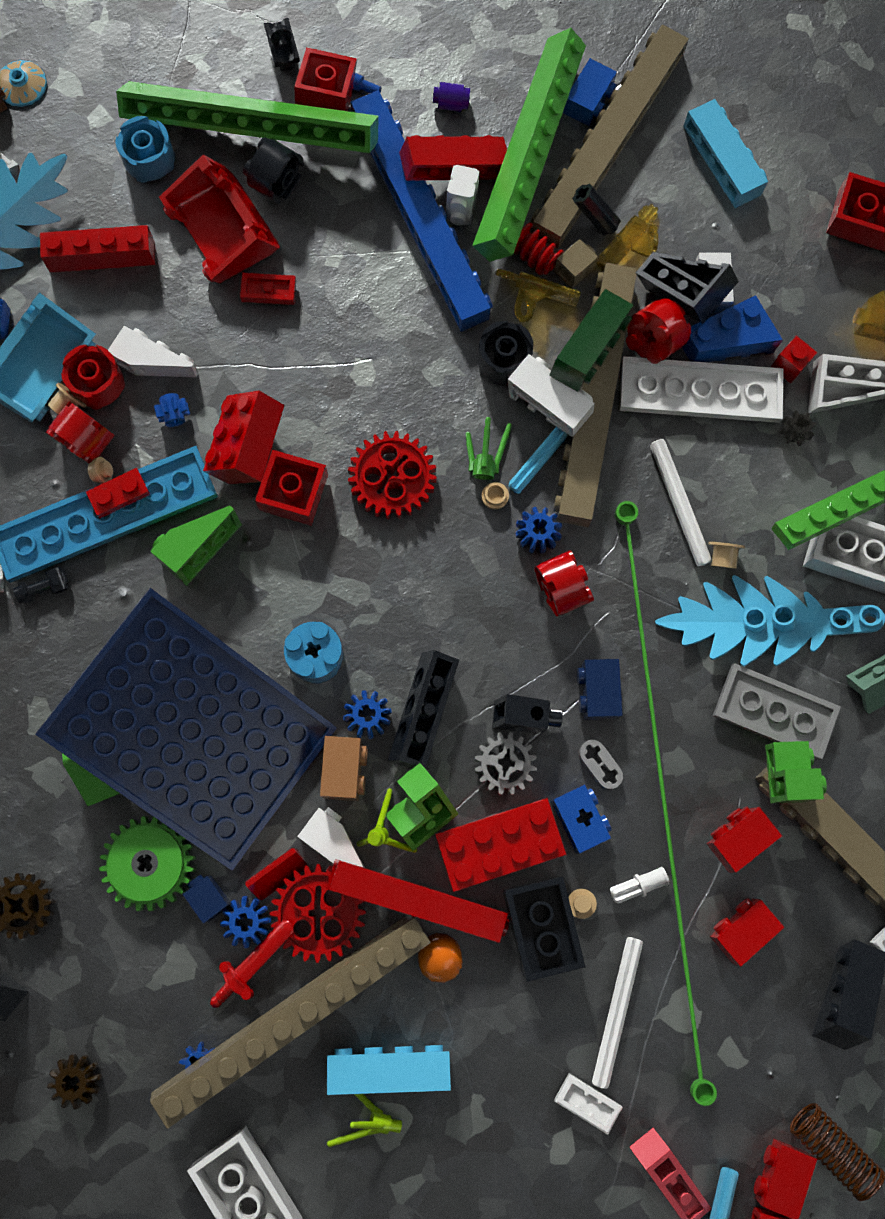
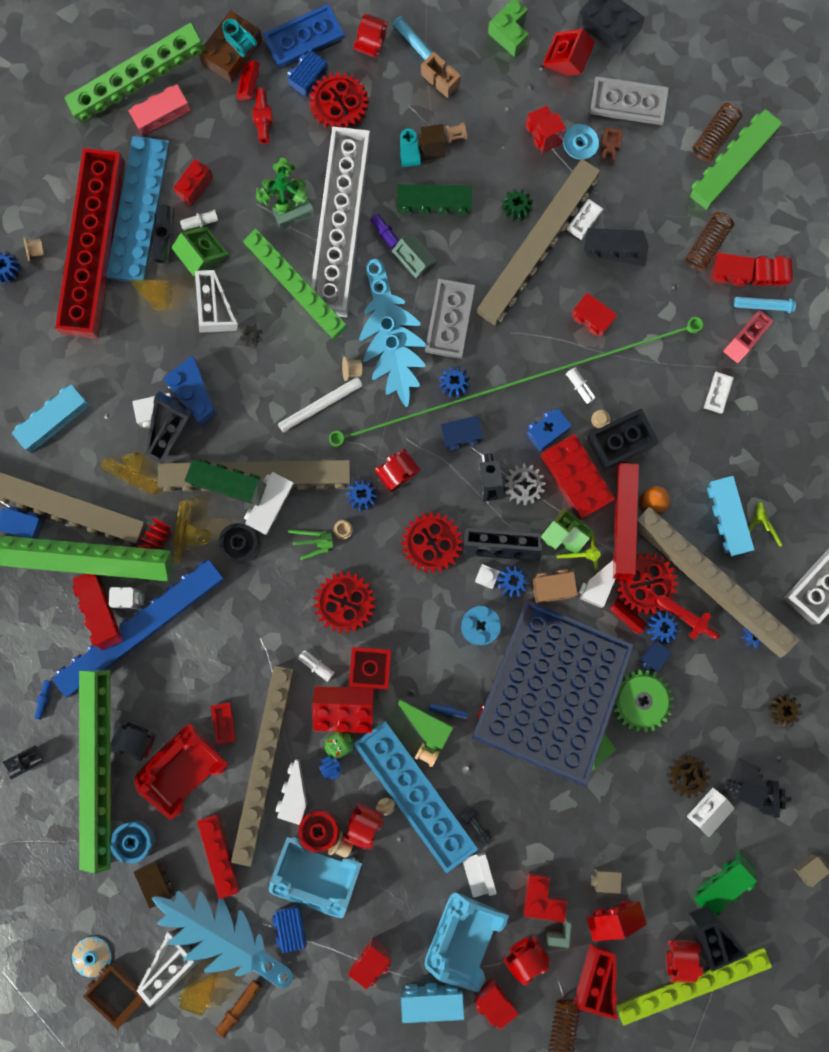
camera: 95 degrees left, 5 degrees up
red plate [86,468,151,518] -> none
red slope [294,47,357,111] -> none
dark purple brick [433,82,470,112] -> none
medium azure axle [508,427,567,494] -> none
dark tan brick [554,239,598,289] -> none
black axle [572,183,621,236] -> none
light grey beam [578,740,623,790] -> none
white axle [592,937,643,1089] -> none
white plate [619,356,784,423] -> none
red brick [626,298,691,364] -> none
red brick [707,806,782,873] -> none
bright green brick [765,741,827,804] -> none
red brick [771,335,818,383] -> none
none -> dark brown brick [134,859,176,909]
none -> dark tan brick [231,666,295,867]
none -> white axle [298,650,335,682]
none -> bright green head [324,732,354,759]
none -> red gear [401,511,463,574]
none -> light nougat bush [415,743,440,767]
none -> blue bar [429,703,468,720]
none -> blue gear [439,366,470,398]
none -> white plate [475,564,500,589]

